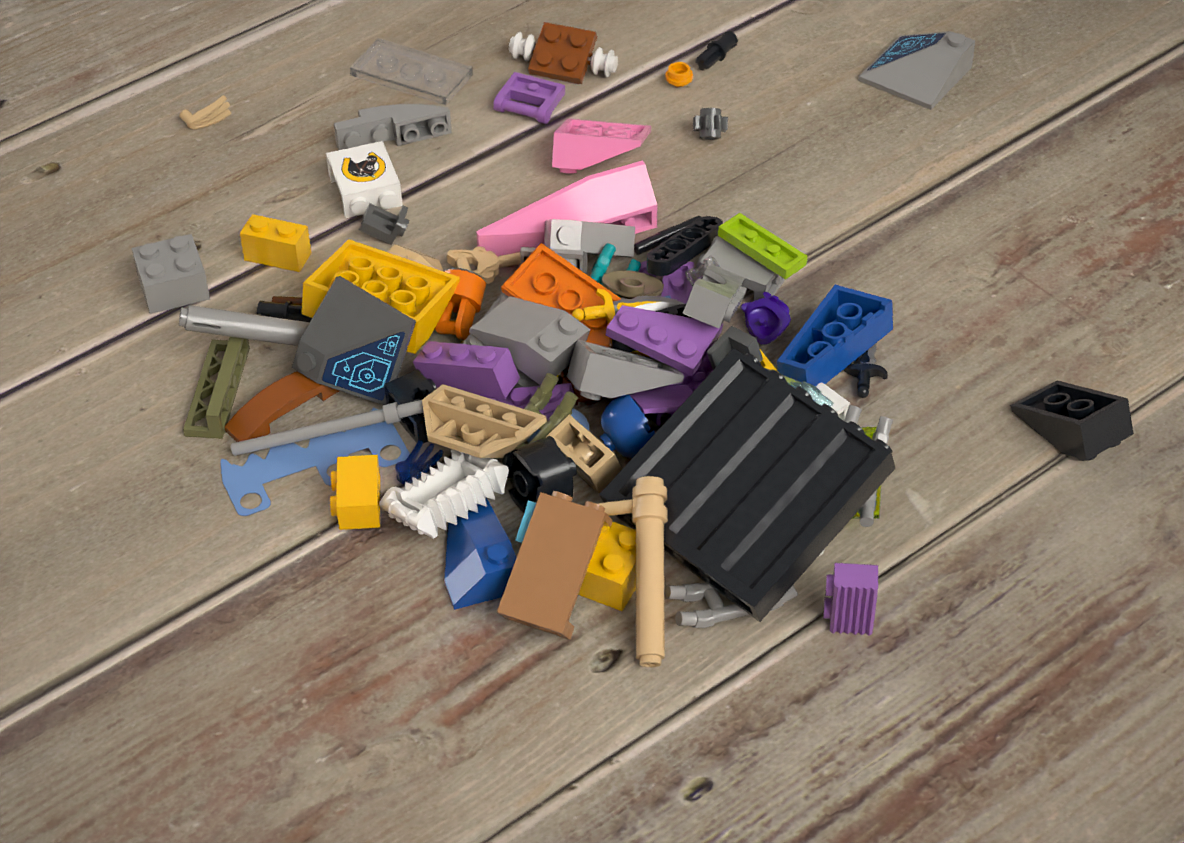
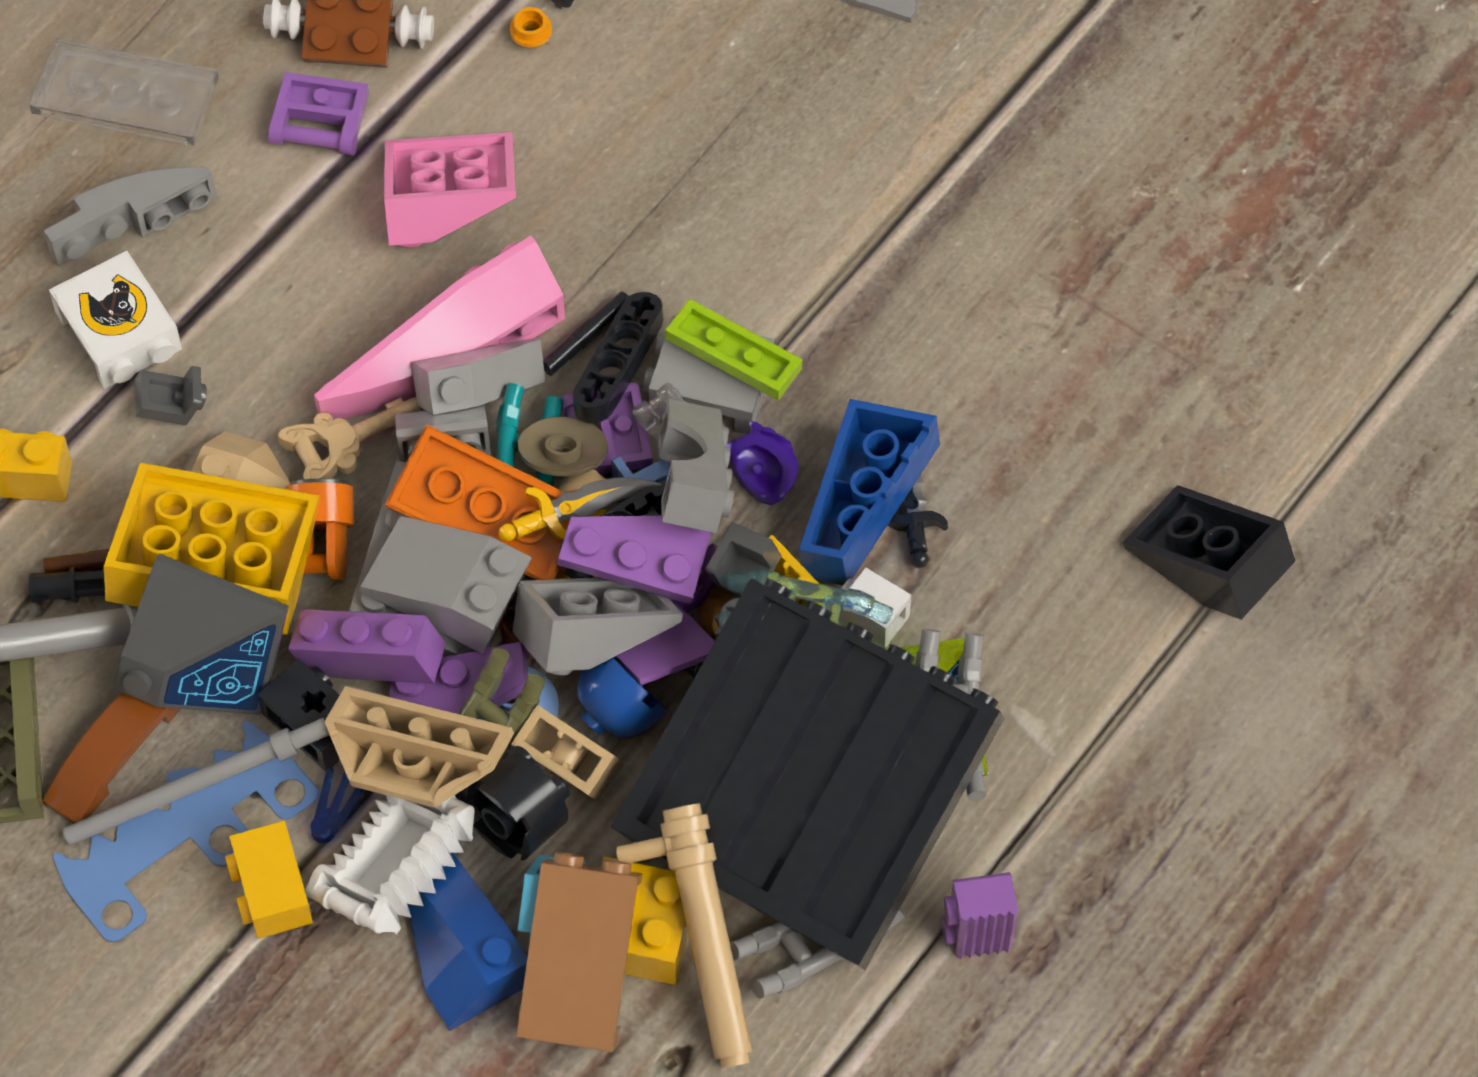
camera: 15 degrees left, 15 degrees up
dark grey gear [693,108,728,140] -> none

